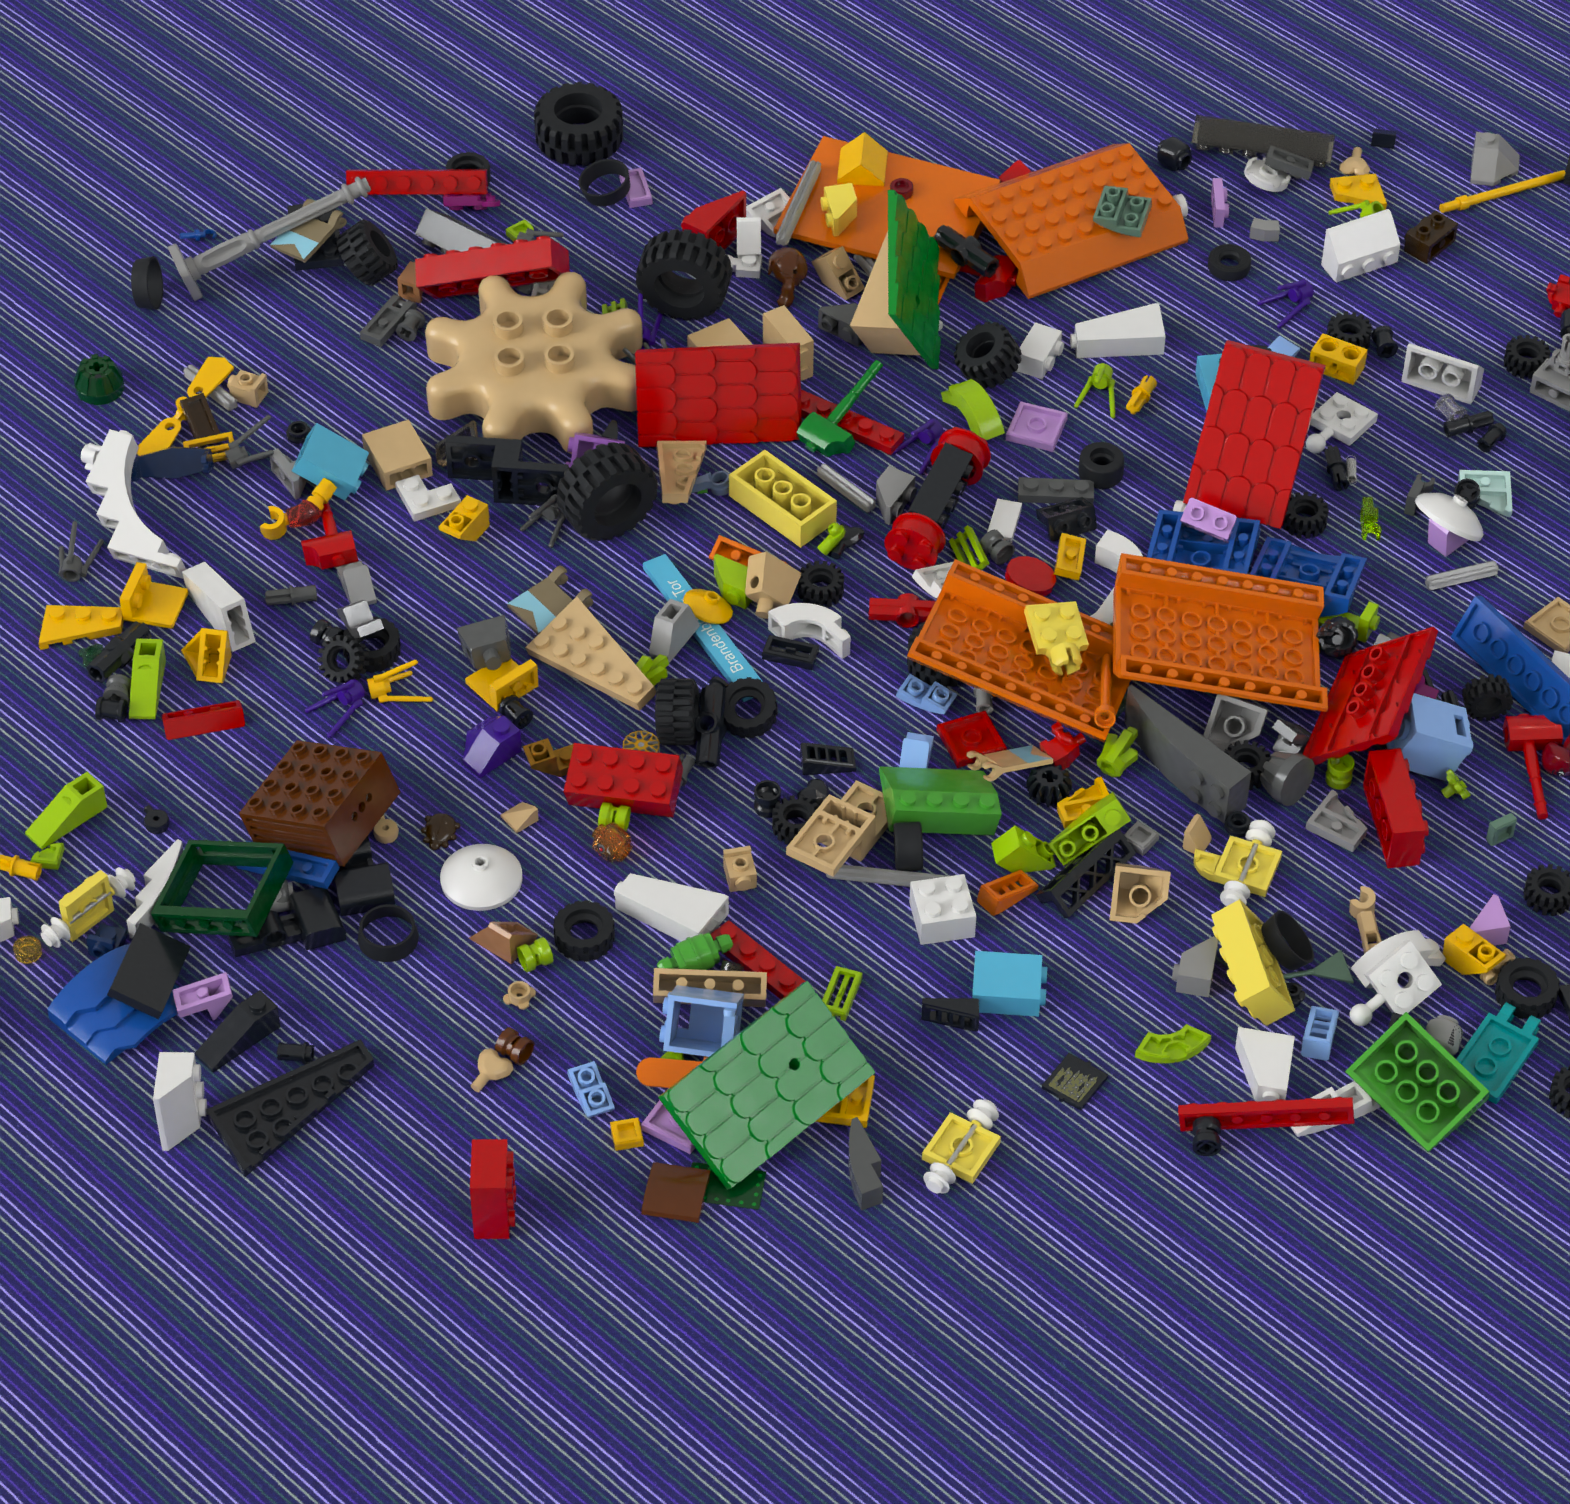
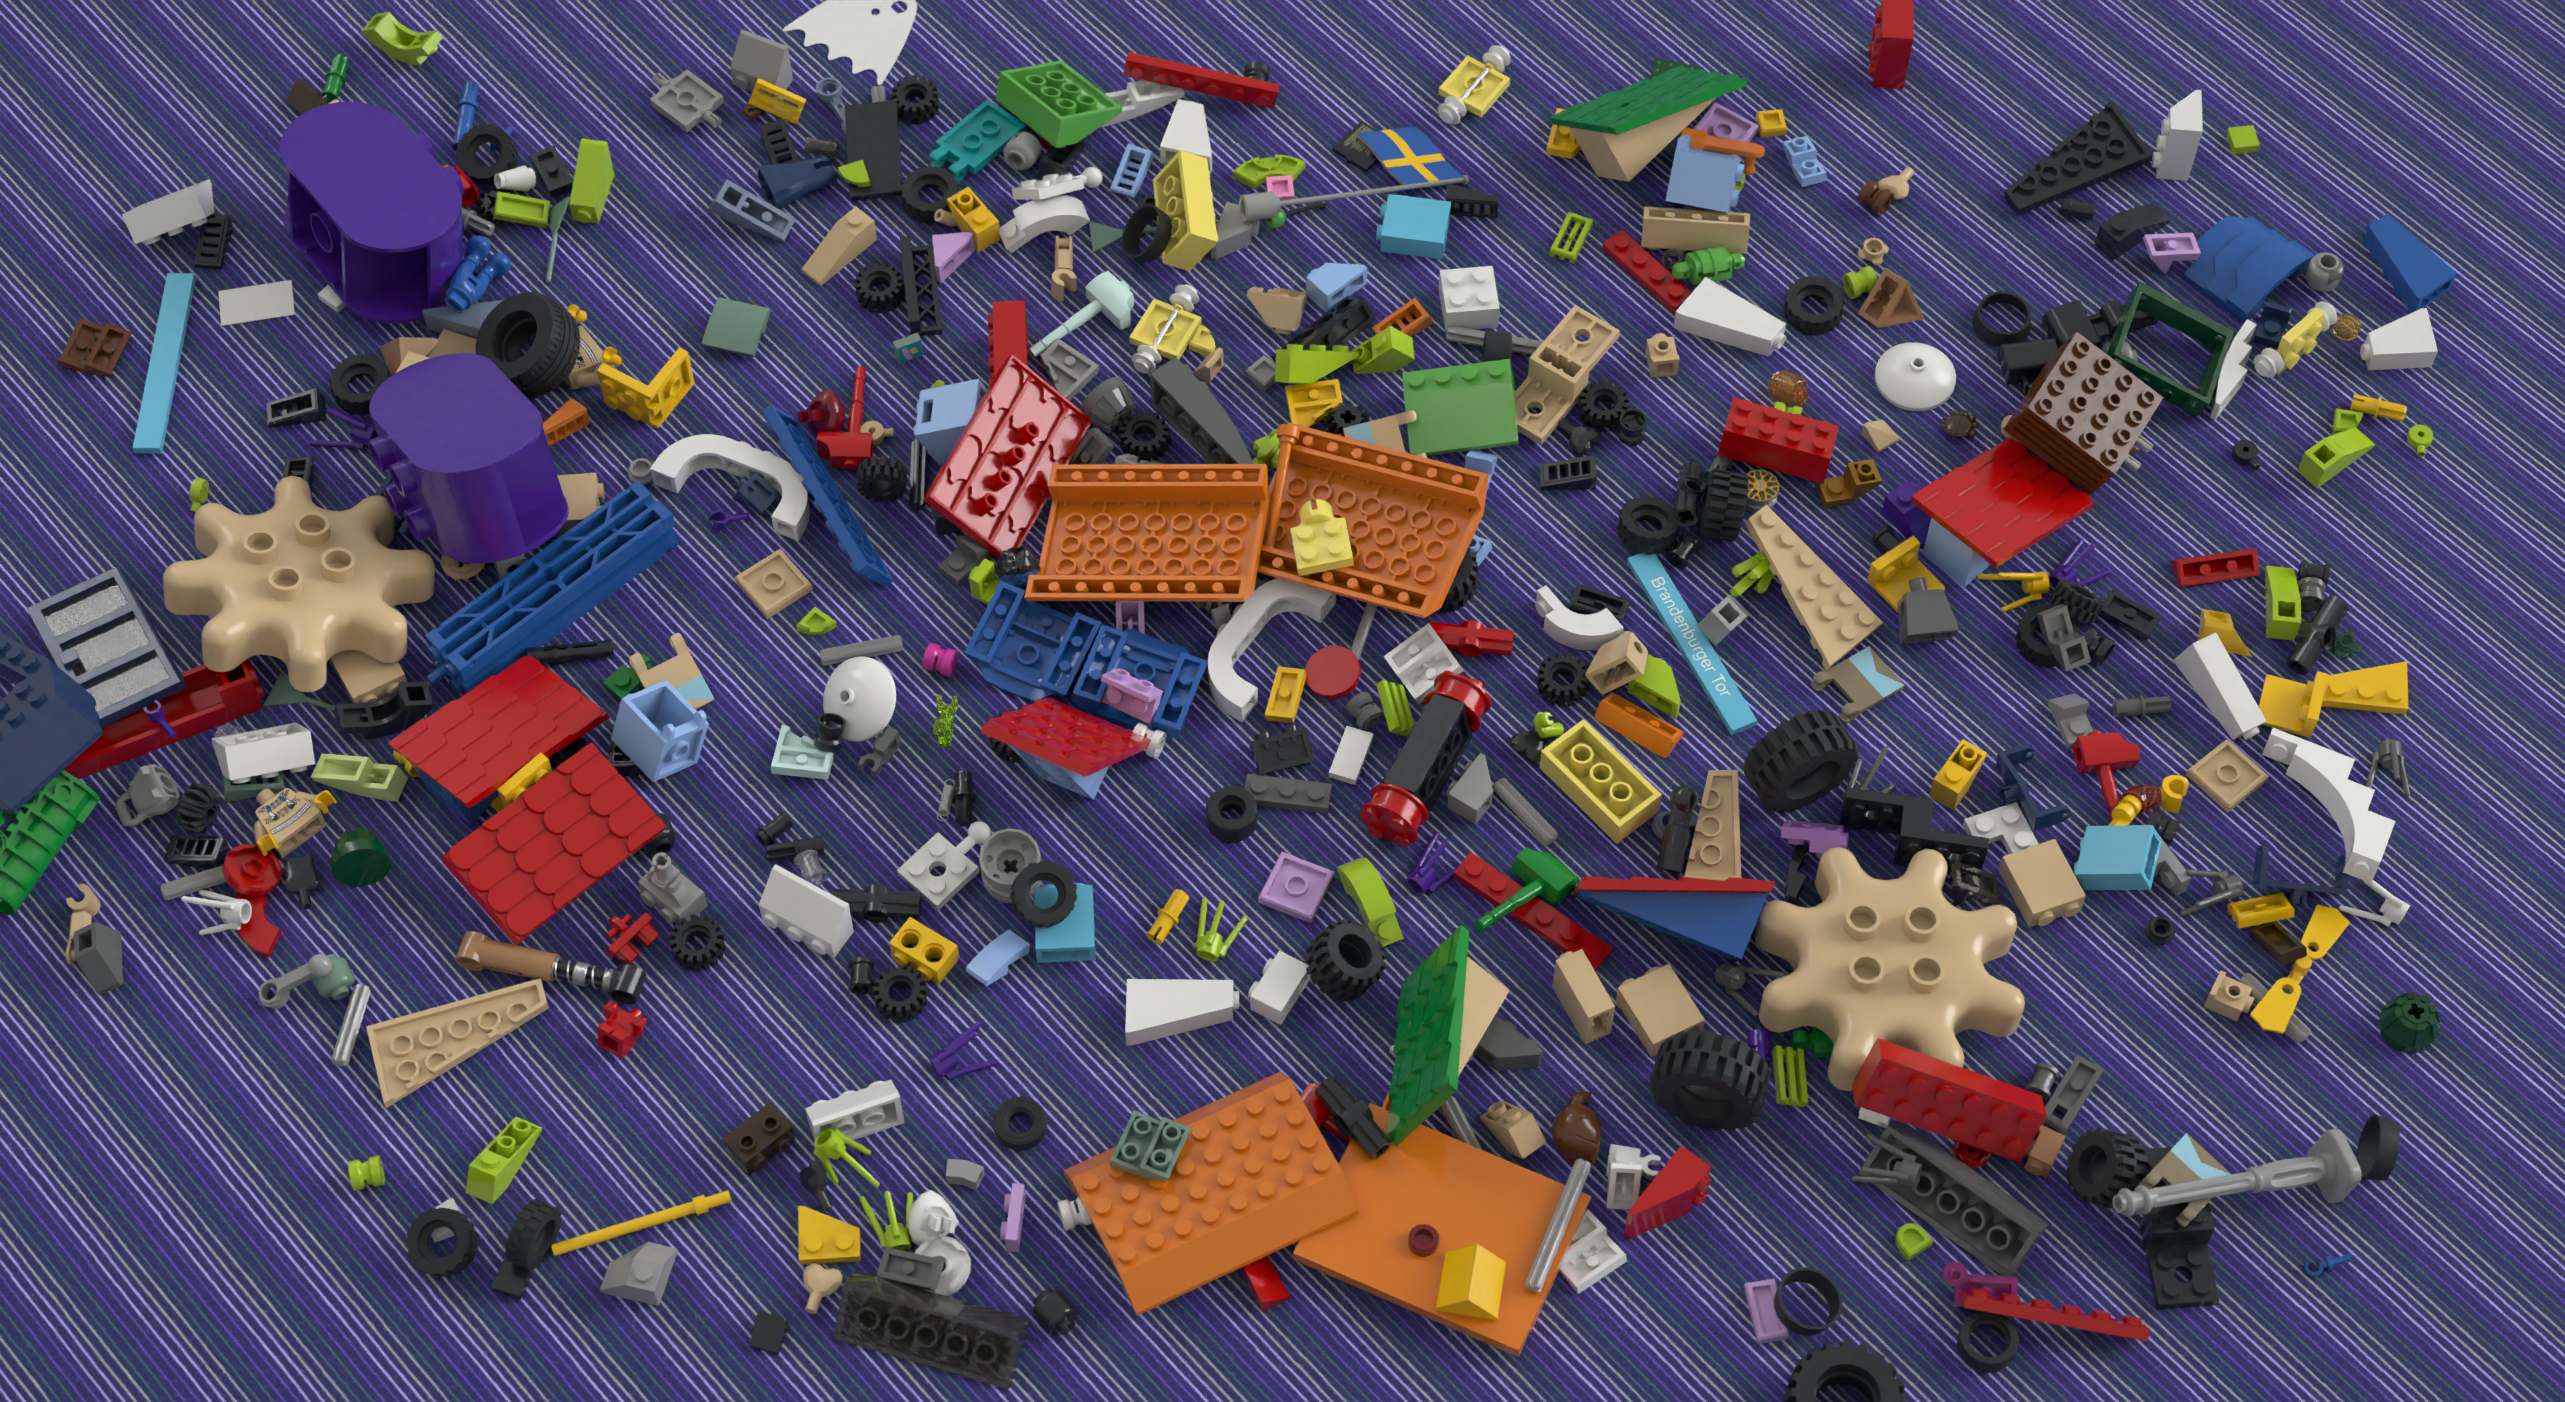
camera: 175 degrees left, 10 degrees up
black tile [107,923,191,1019] -> none
reddish brown slope [641,1162,710,1223] -> none
yellow dish [683,589,733,624] -> none
light yellow slope [820,183,857,236] -> none
dark grey slope [848,1117,883,1211] -> none
none -> lime tile [796,607,836,635]
none -> black piece [832,884,922,923]
none -> lime plant [859,1191,913,1251]
none -> tan piece [860,421,894,446]
none -> black fence [900,236,943,337]
none -> white piece [908,1190,959,1246]
none -> dark pink wheel [922,643,959,677]
none -> light aqua piece [1028,271,1134,358]
none -> flag [1239,126,1469,221]
none -> hinge [1265,201,1326,230]
none -> bright pink plate [1266,175,1294,201]
none -> light blue slope [1306,263,1367,311]
none -> black piece [1657,786,1698,873]
none -> red piece [1911,438,2094,588]
none -> dark blue piece [1996,744,2070,831]
none -> black plate [2099,589,2162,641]
none -> black wheel [2146,810,2180,847]
none -> tan tile [2186,739,2269,813]
none -> lime tile [2226,125,2260,154]
none -> light grey head [2305,252,2344,292]

